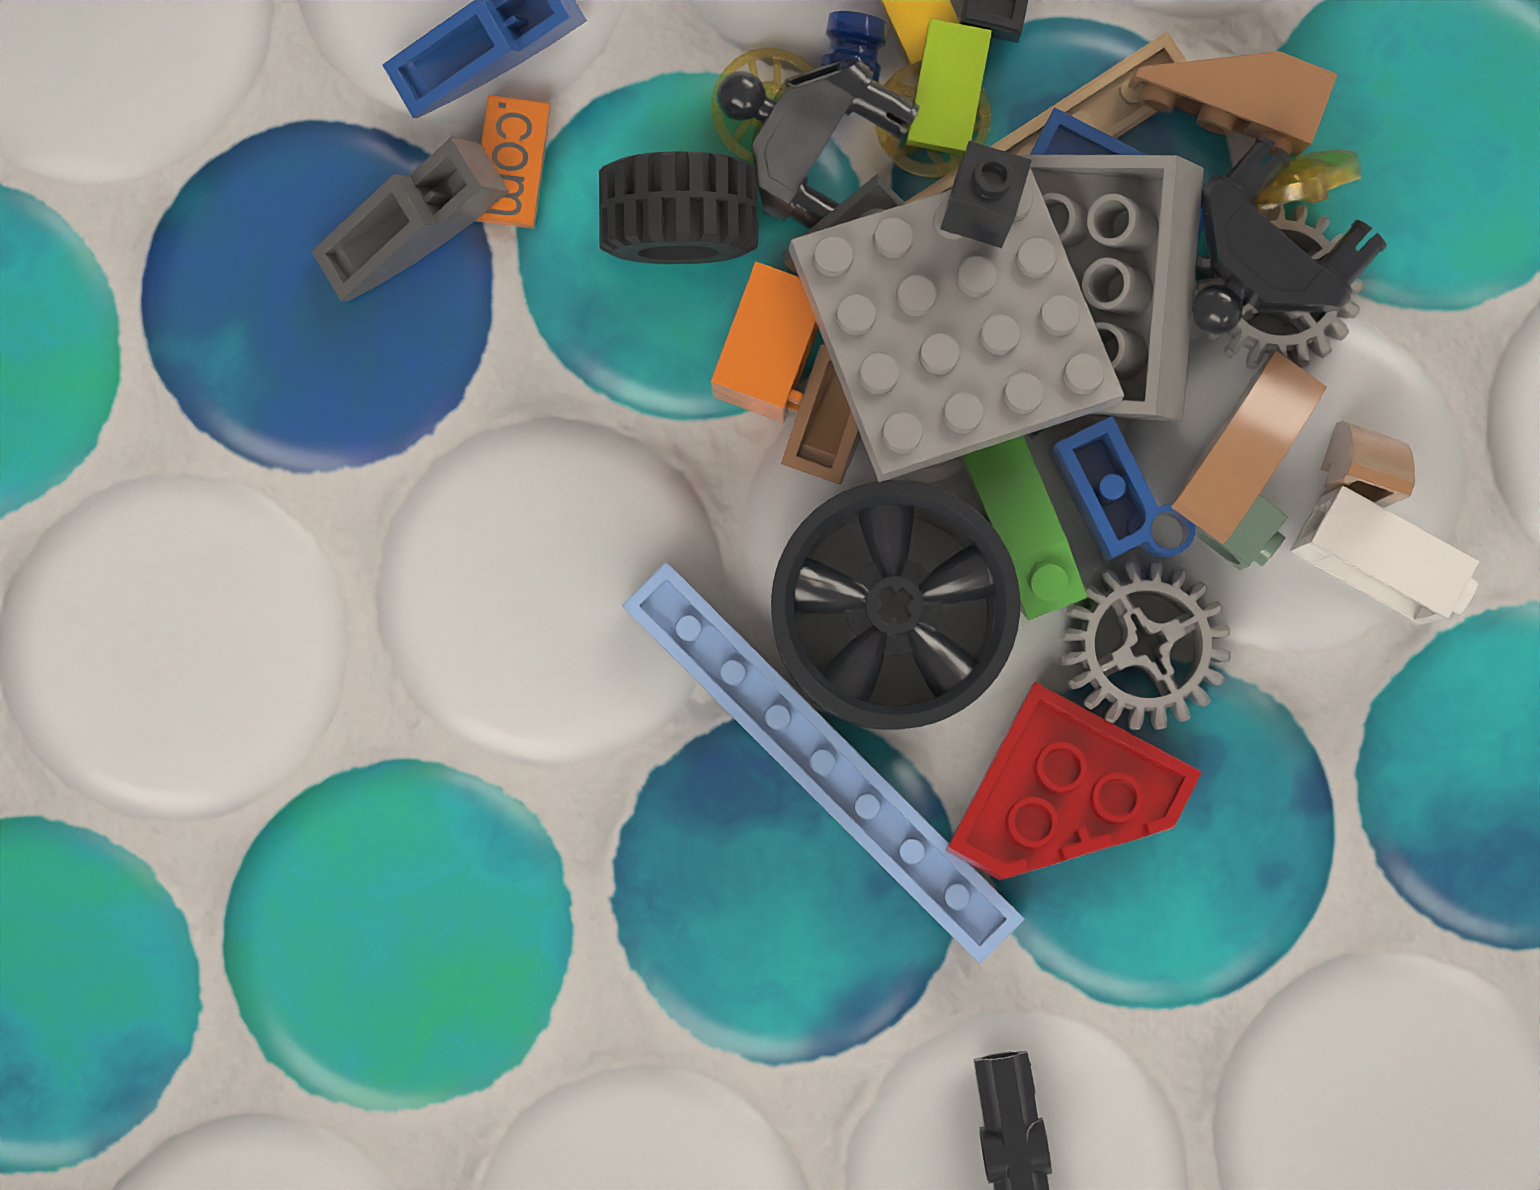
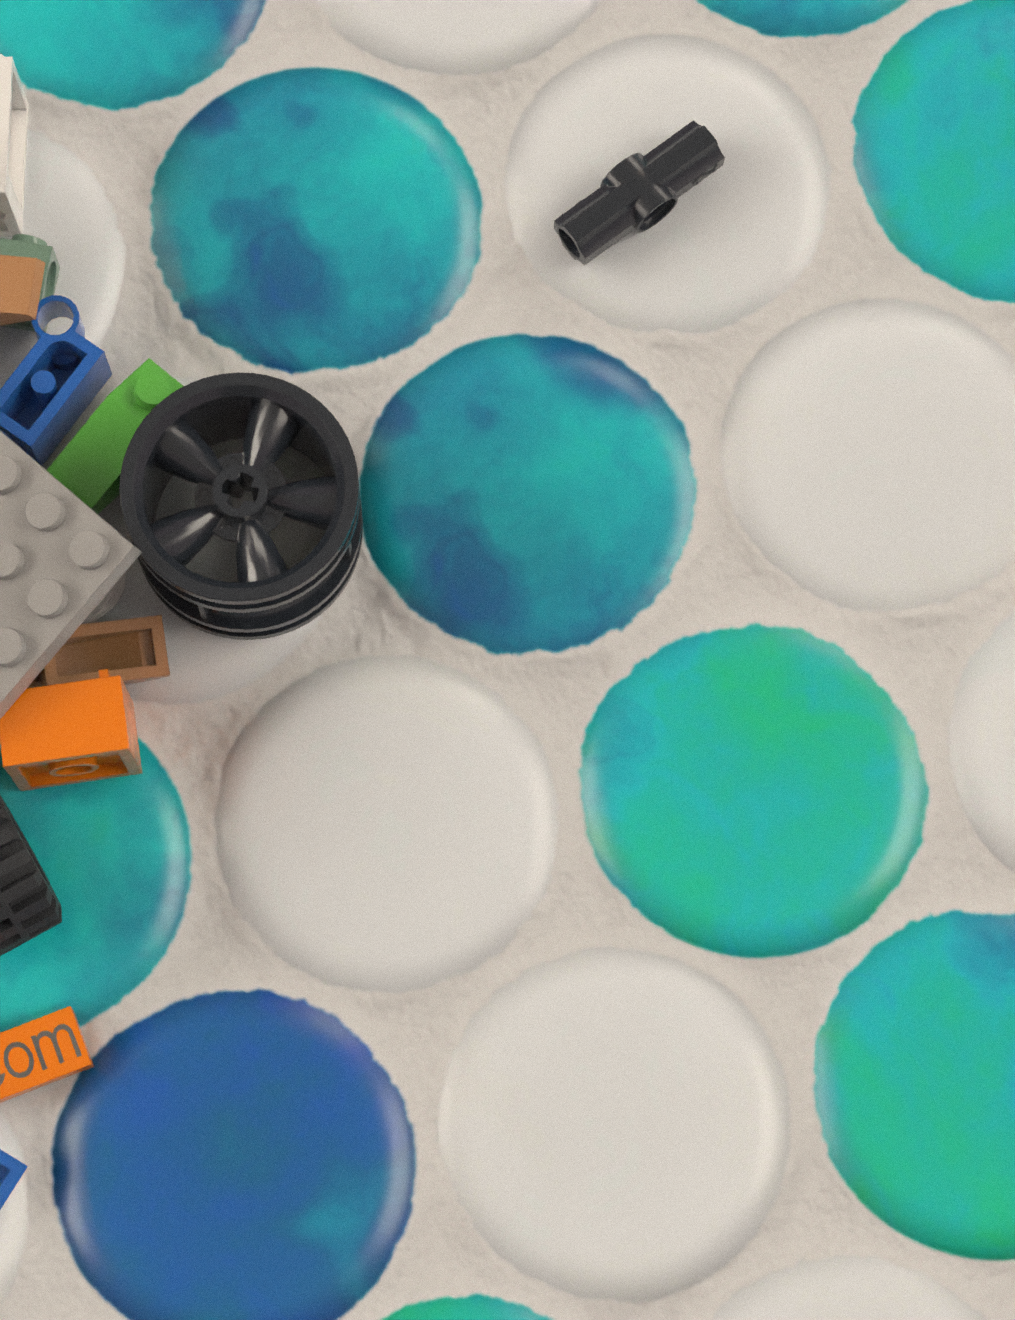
camera: 125 degrees left, 10 degrees down
dark grey slope [311,137,510,302] -> none
light blue plate [622,562,1024,964] -> none
red plate [945,682,1202,880] -> none
light grey gear [1059,560,1231,730] -> none

